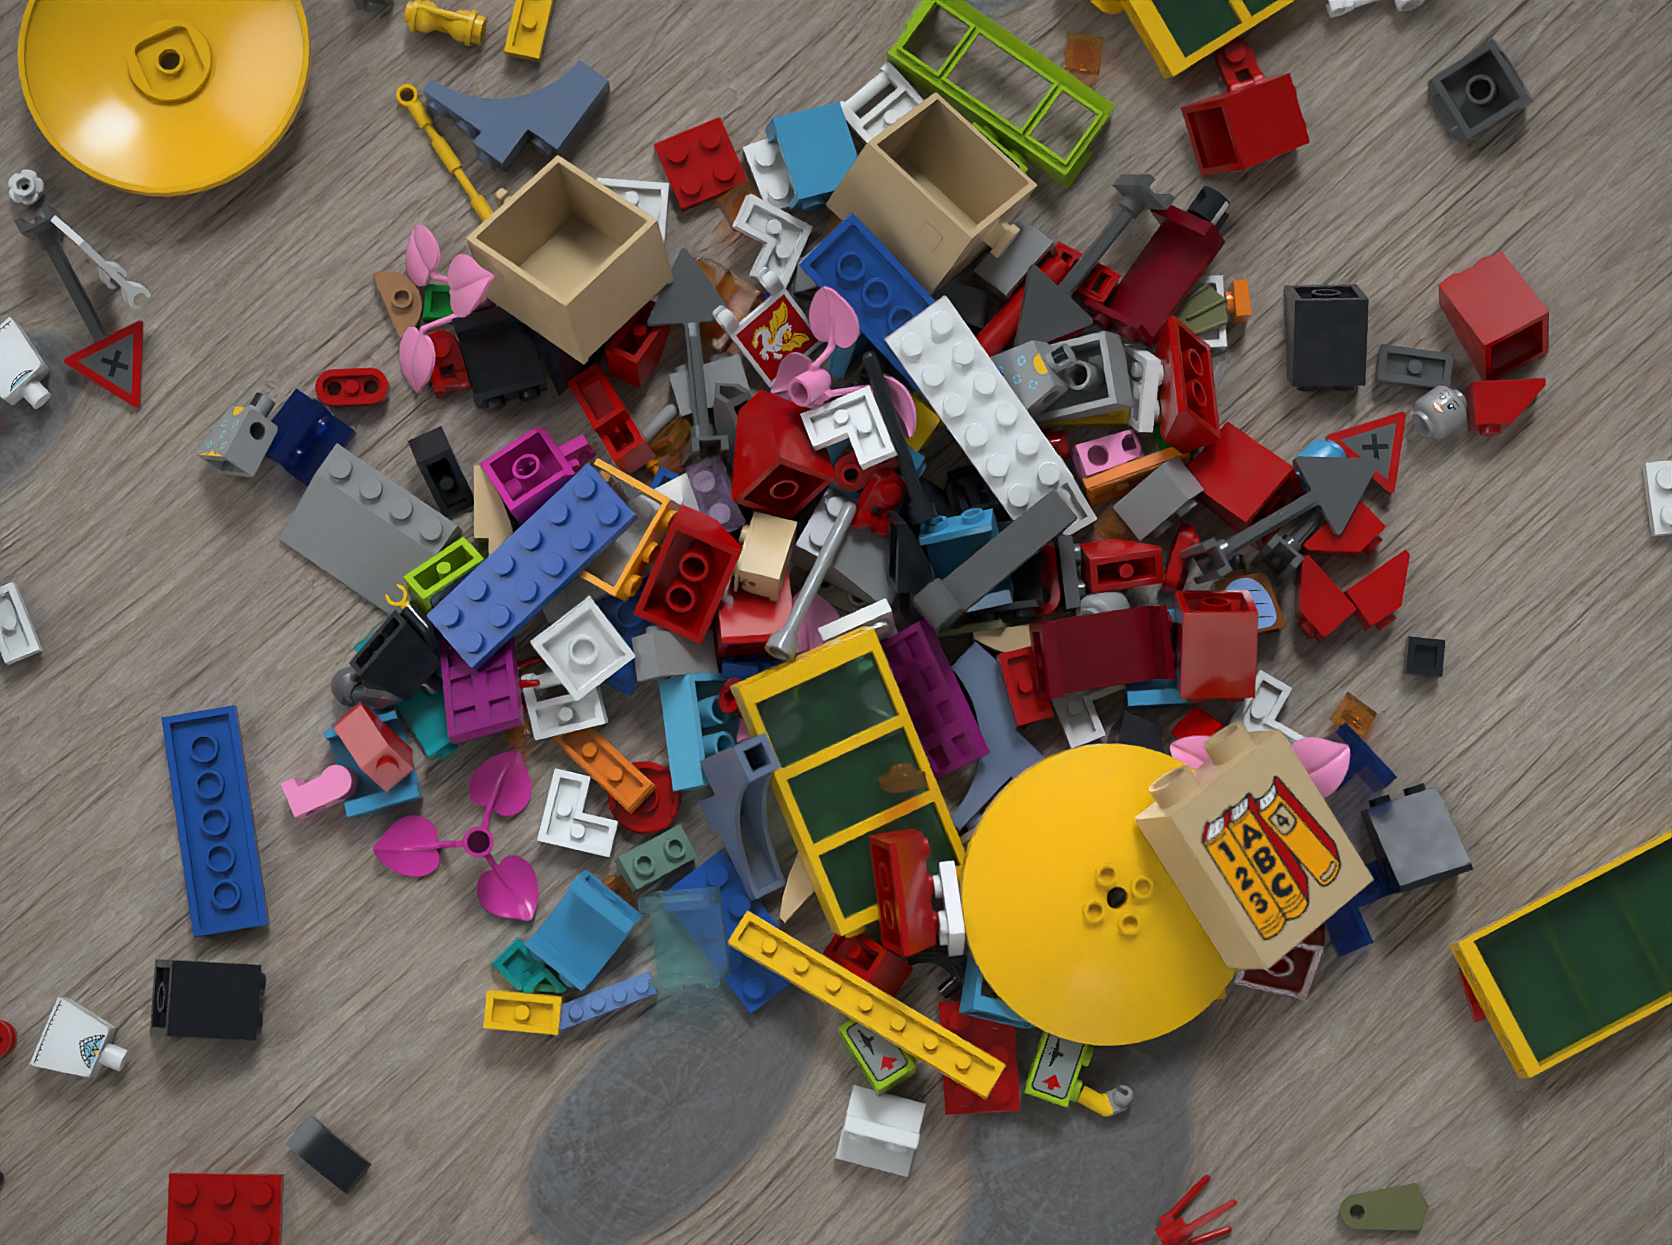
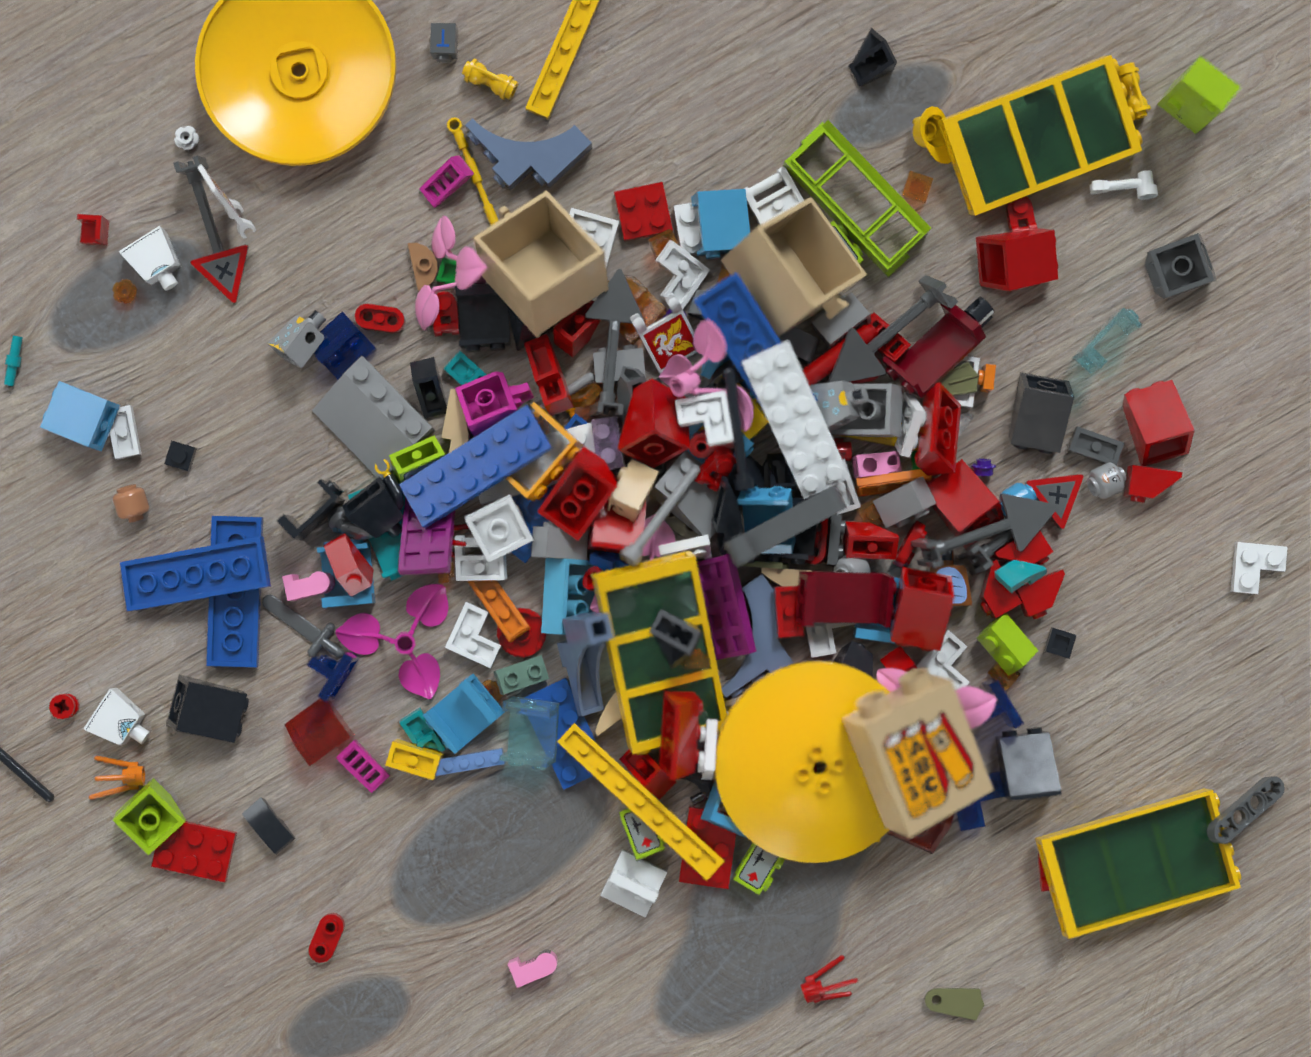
camera: 15 degrees right, 5 degrees up
arm [1076,1085,1134,1117] -> none
none -> orange plant [89,756,145,800]
none -> nougat head [113,484,149,523]
none -> lime slope [113,778,186,855]
none -> blue plate [120,537,271,611]
none -> black plate [164,440,197,472]
none -> dark grey sword [262,595,344,658]
none -> black panel [277,479,345,541]
none -> clear red slope [285,694,355,766]
none -> clear blue bracket [307,652,360,702]
none -> dark pink slope [336,740,390,793]
none -> dark pink slope [419,155,474,208]
none -> teal slope [443,350,487,385]
none -> black slope [649,609,703,670]
none -> dark purple plate [971,458,996,476]
none -> lime brick [976,613,1038,676]
none -> teal slope [994,560,1047,593]
none -> clear light blue panel [1073,308,1142,374]

